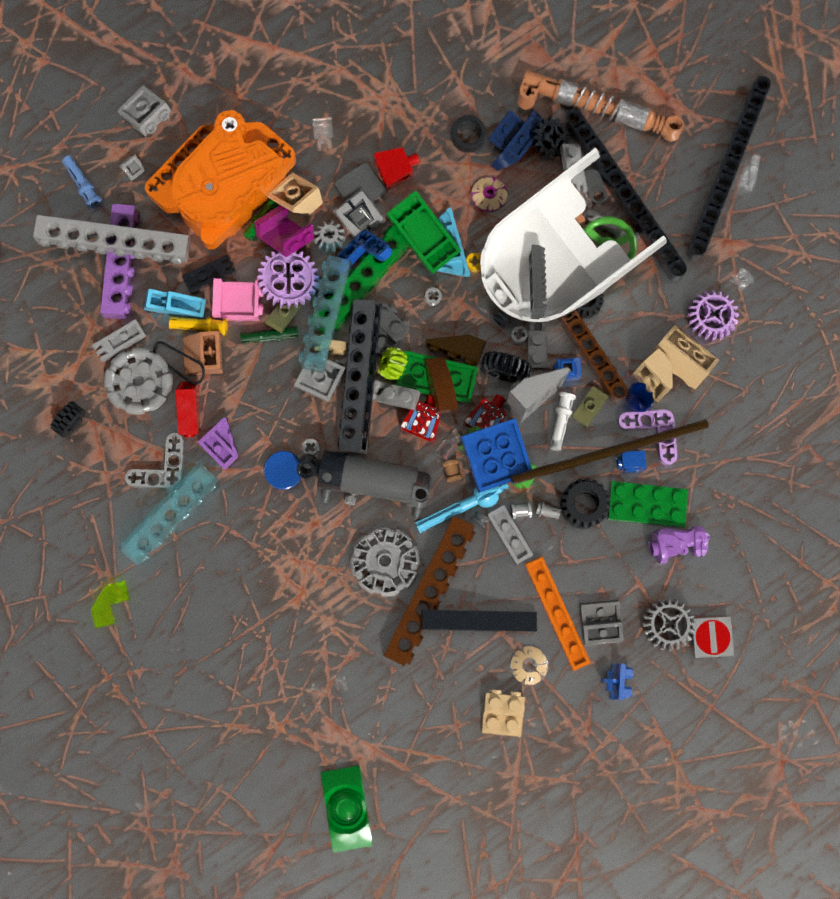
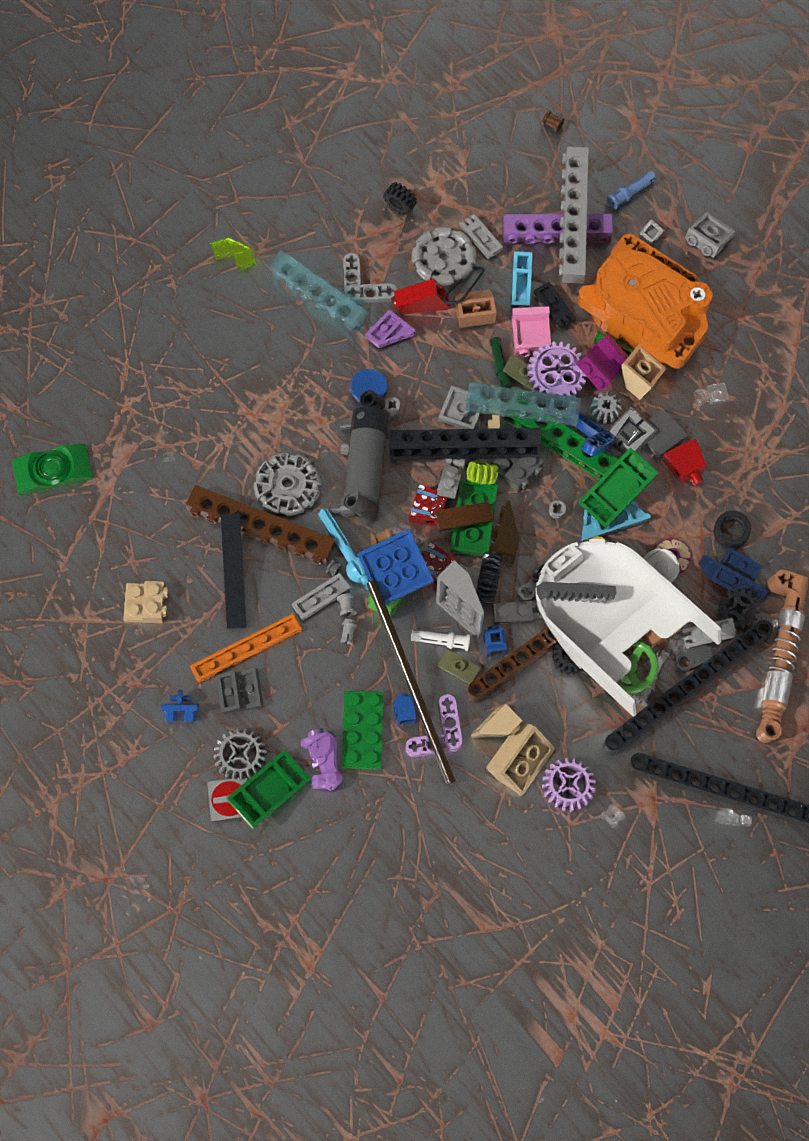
camera: 90 degrees right, 10 degrees down
yellow pin [169,317,228,336] -> none
tan dish [510,646,548,685] -> none
black tyre [560,478,611,529] -> none
clear blue hair [625,382,654,412] -> none
none -> green slope [226,750,311,829]
none -> white tile [643,549,680,584]

